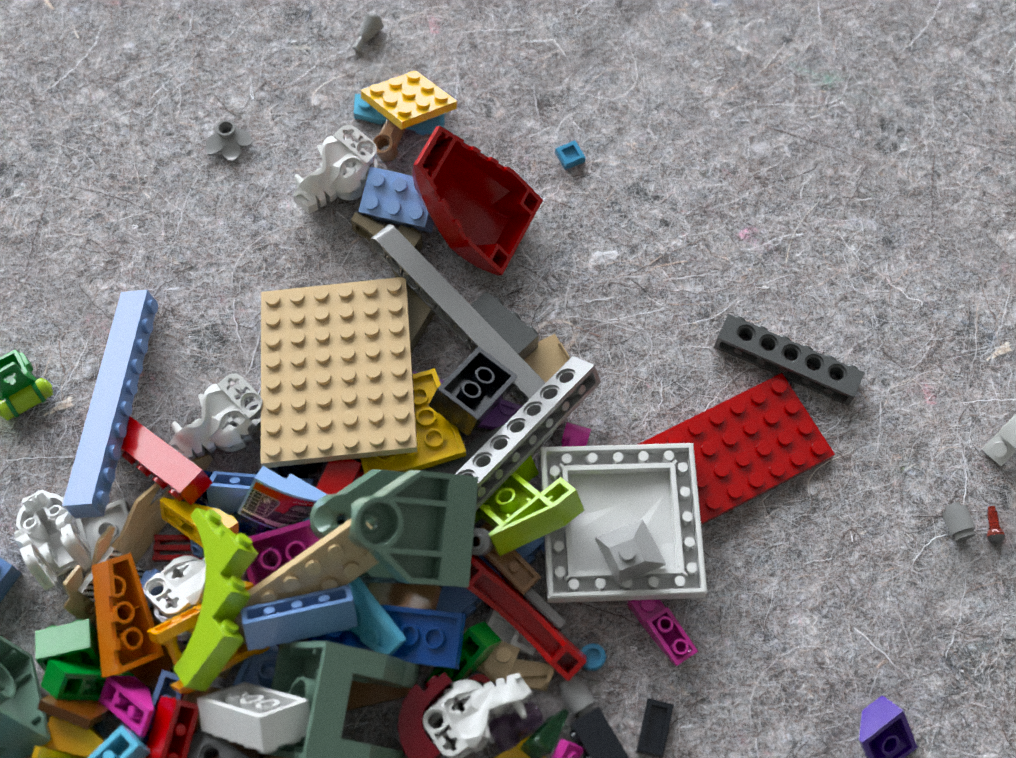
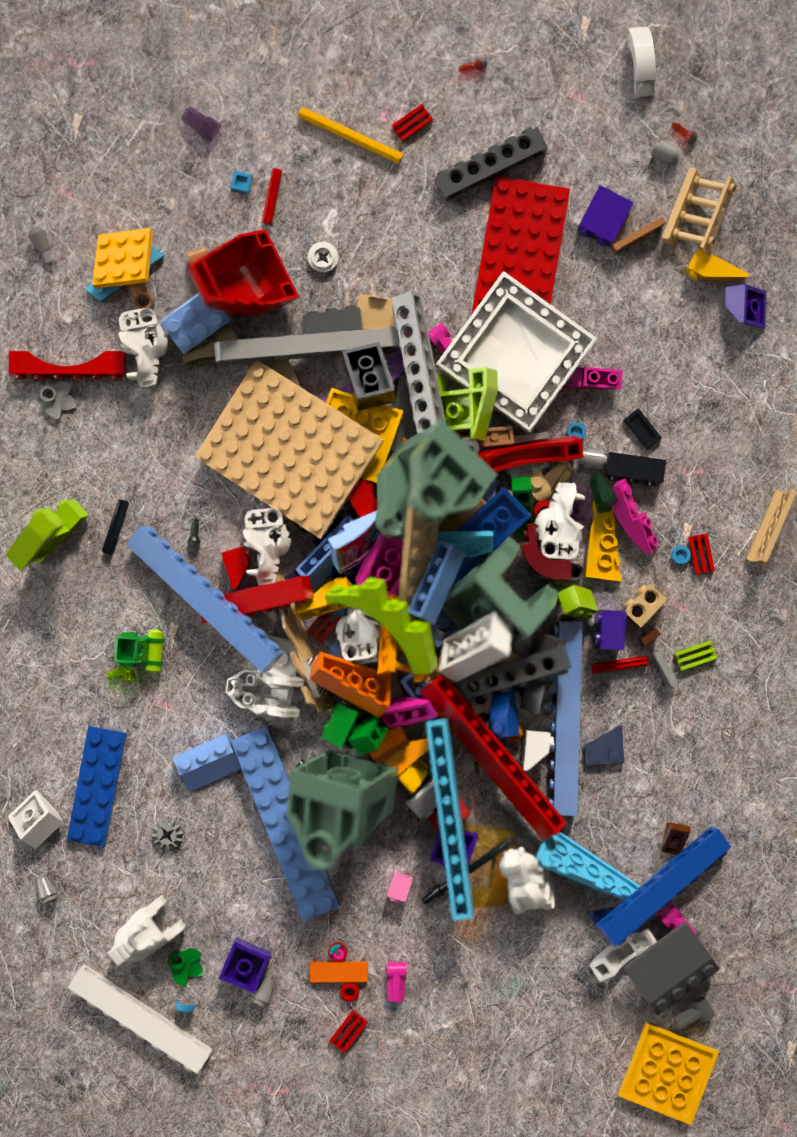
camera: 50 degrees left, 20 degrees up
light grey slope [595,519,666,584] -> none
none -> lime wedge [5,499,89,572]
none -> red arch [8,351,127,380]
none -> black axle [102,499,129,555]
none -> clear purple piece [181,106,222,142]
none -> pearl dark grey piece [187,519,201,548]
none -> red slope [221,546,252,590]
none -> red axle [262,168,282,225]
none -> yellow axle [298,107,403,164]
none -> white gear [308,242,338,273]
none -> red tile [391,104,433,142]
none -> clear red piece [458,58,487,72]
none -> dark purple brick [577,185,634,247]
none -> medium nougat tile [611,216,666,255]
none -> tan fence [662,167,737,255]
none -> yellow slope [685,248,749,281]

